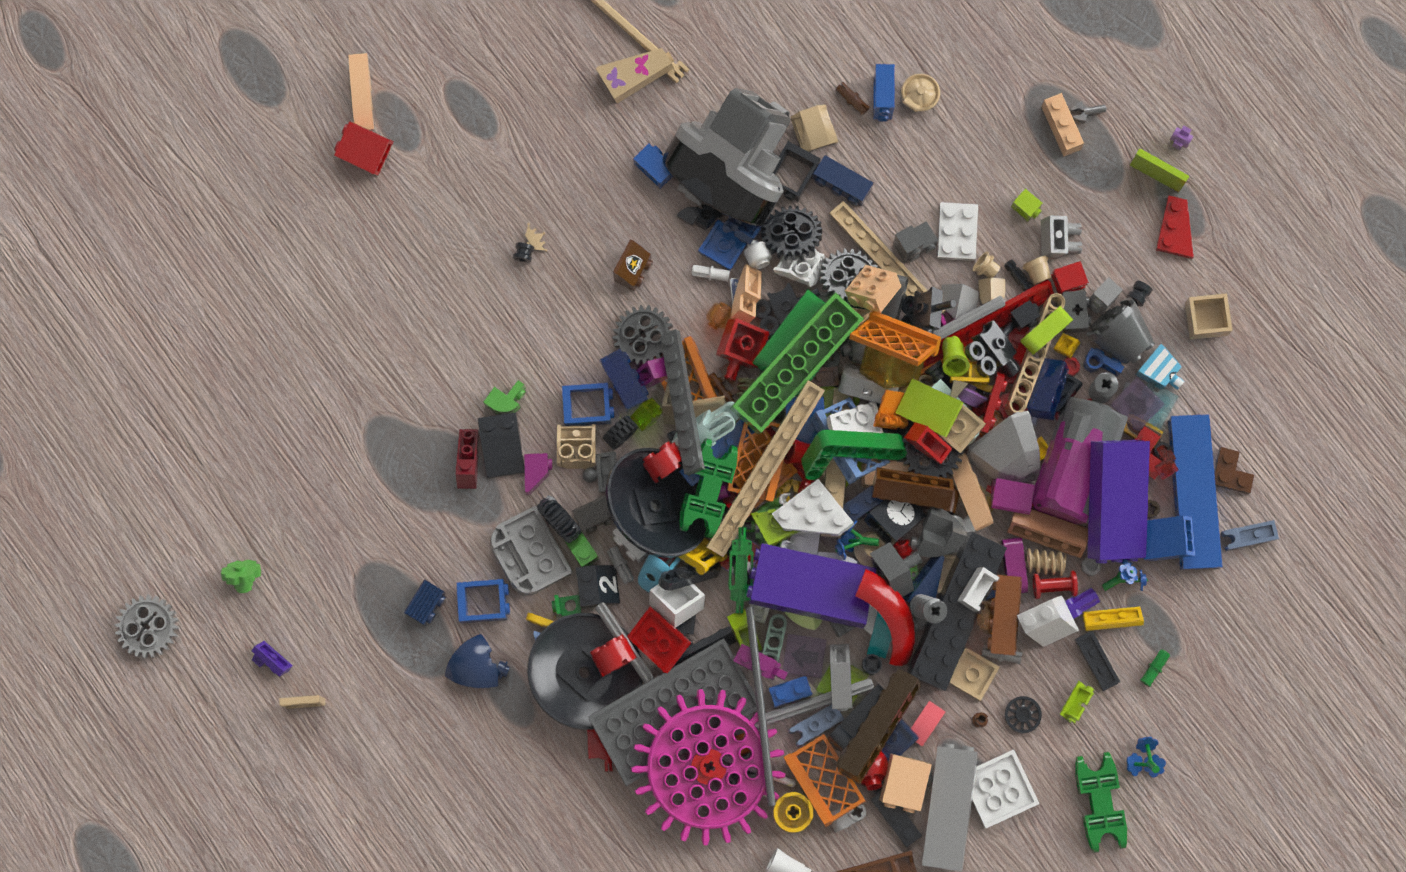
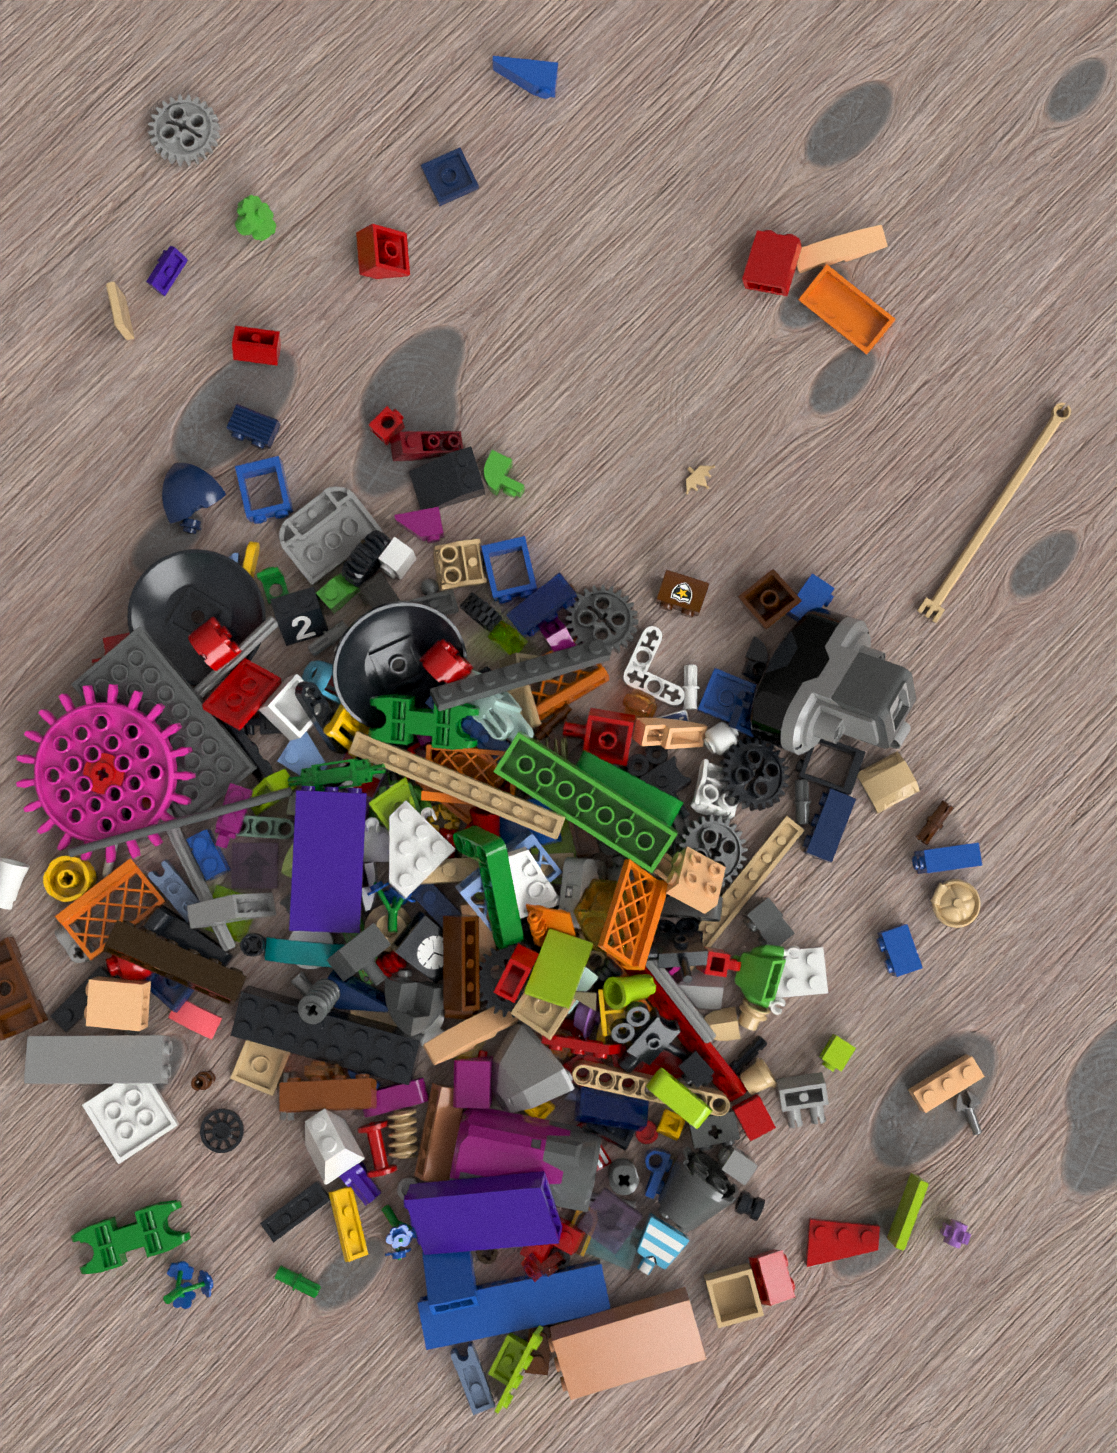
camera: 80 degrees right, 5 degrees up
black wheel [513,242,534,263] -> none
tan slope [596,48,674,104] -> none
red brick [855,569,915,666] -> none
white panel [957,567,999,611] -> none
lime hinge [1060,681,1094,723] -> none
none -> red brick [232,326,281,366]
none -> light blue wing [277,731,328,775]
none -> red slope [356,223,410,279]
none -> red brick [369,406,405,446]
none -> white brick [378,537,416,580]
none -> dark blue plate [421,147,479,207]
none -> lime bracket [488,1325,543,1414]
none -> blue slope [492,56,558,99]
none -> brick [548,1287,706,1400]
none -> white beam [623,626,685,707]
none -> red brick [696,947,741,977]
none -> bright green torso [732,945,800,1015]
none -> reddish brown slope [738,569,802,629]
none -> brick [748,1249,795,1306]
none -> dark grey axle [793,779,811,824]
none -> orange slope [798,264,896,355]
none -> blue brick [876,924,923,977]

